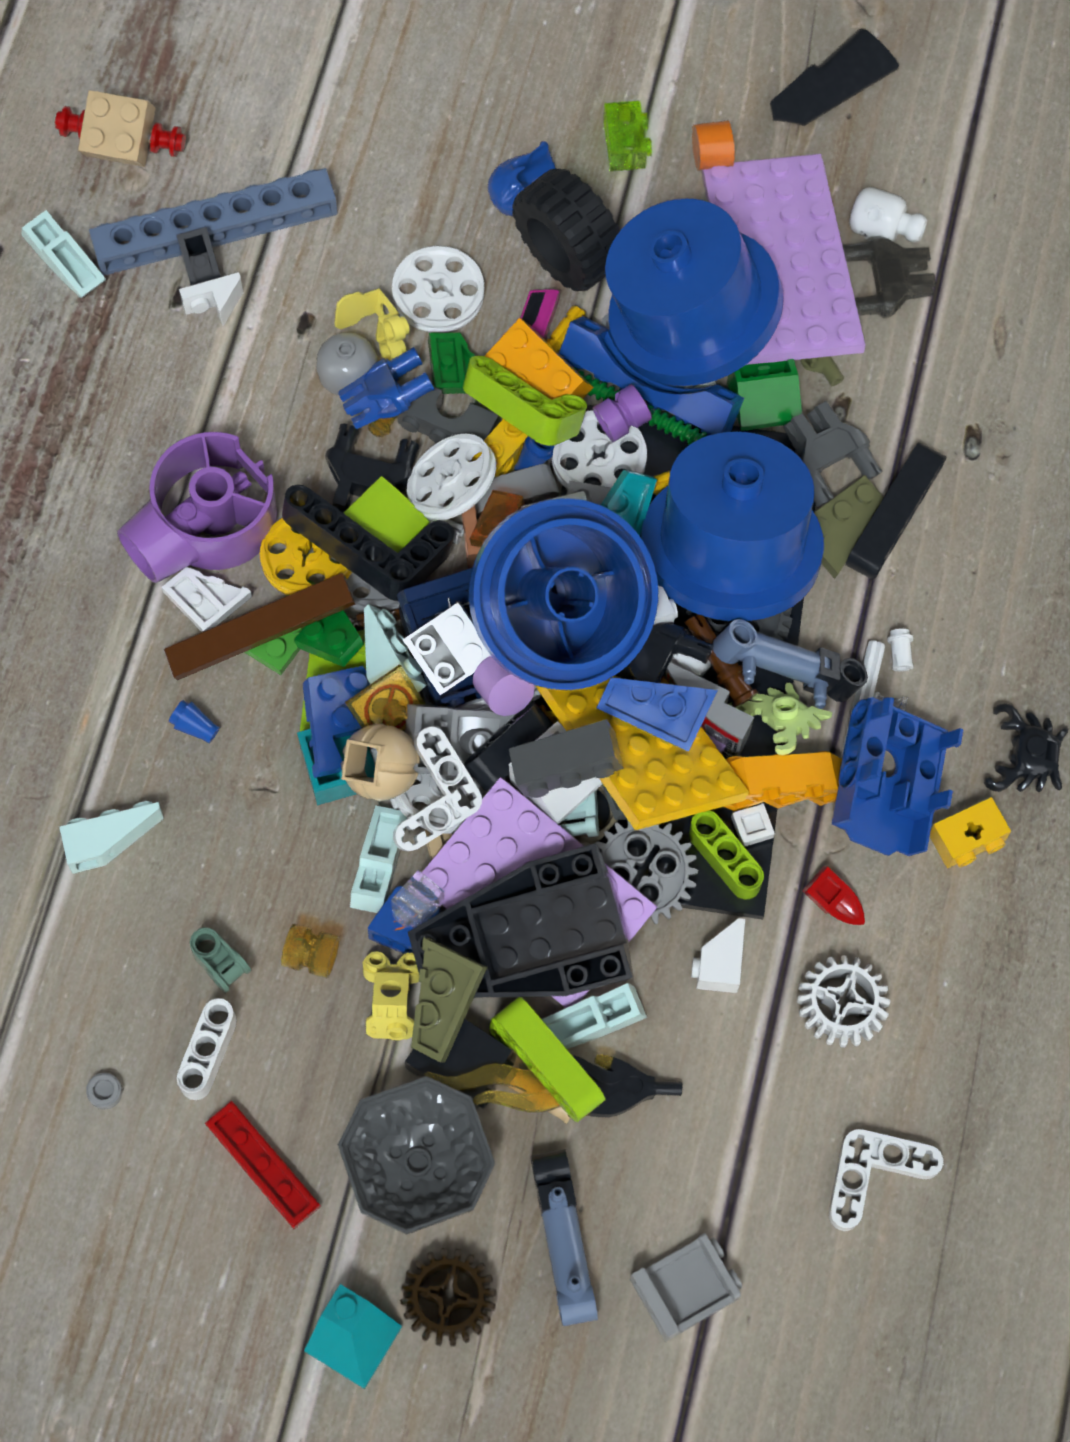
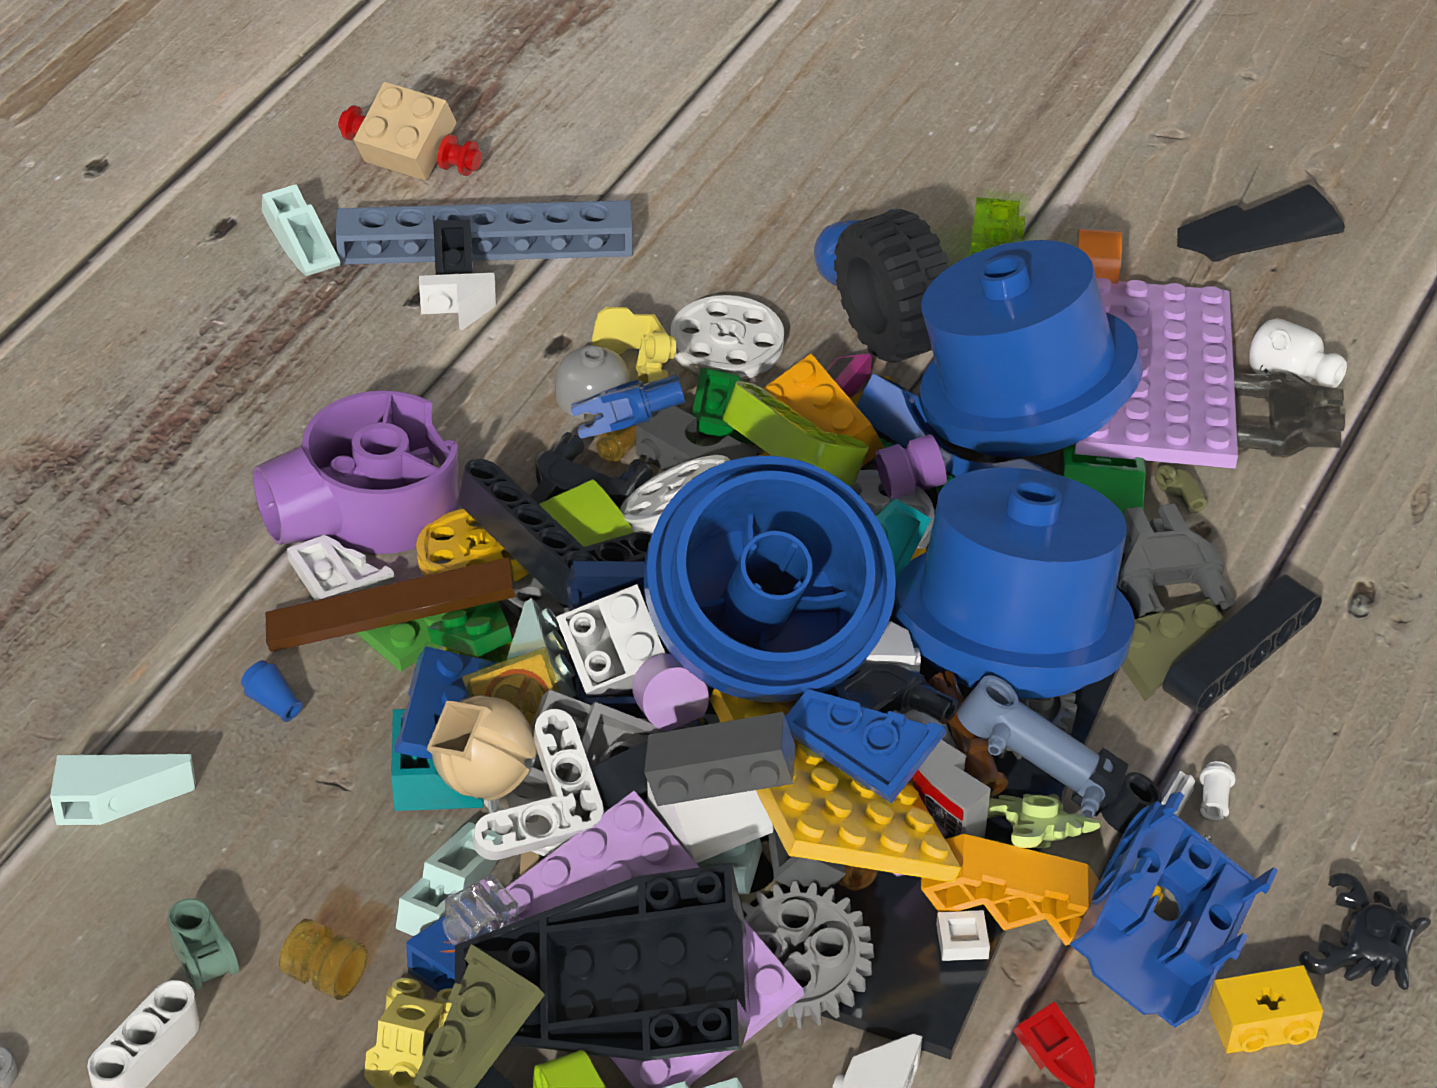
camera: 15 degrees right, 25 degrees down
lime beam [689,810,764,900] -> none

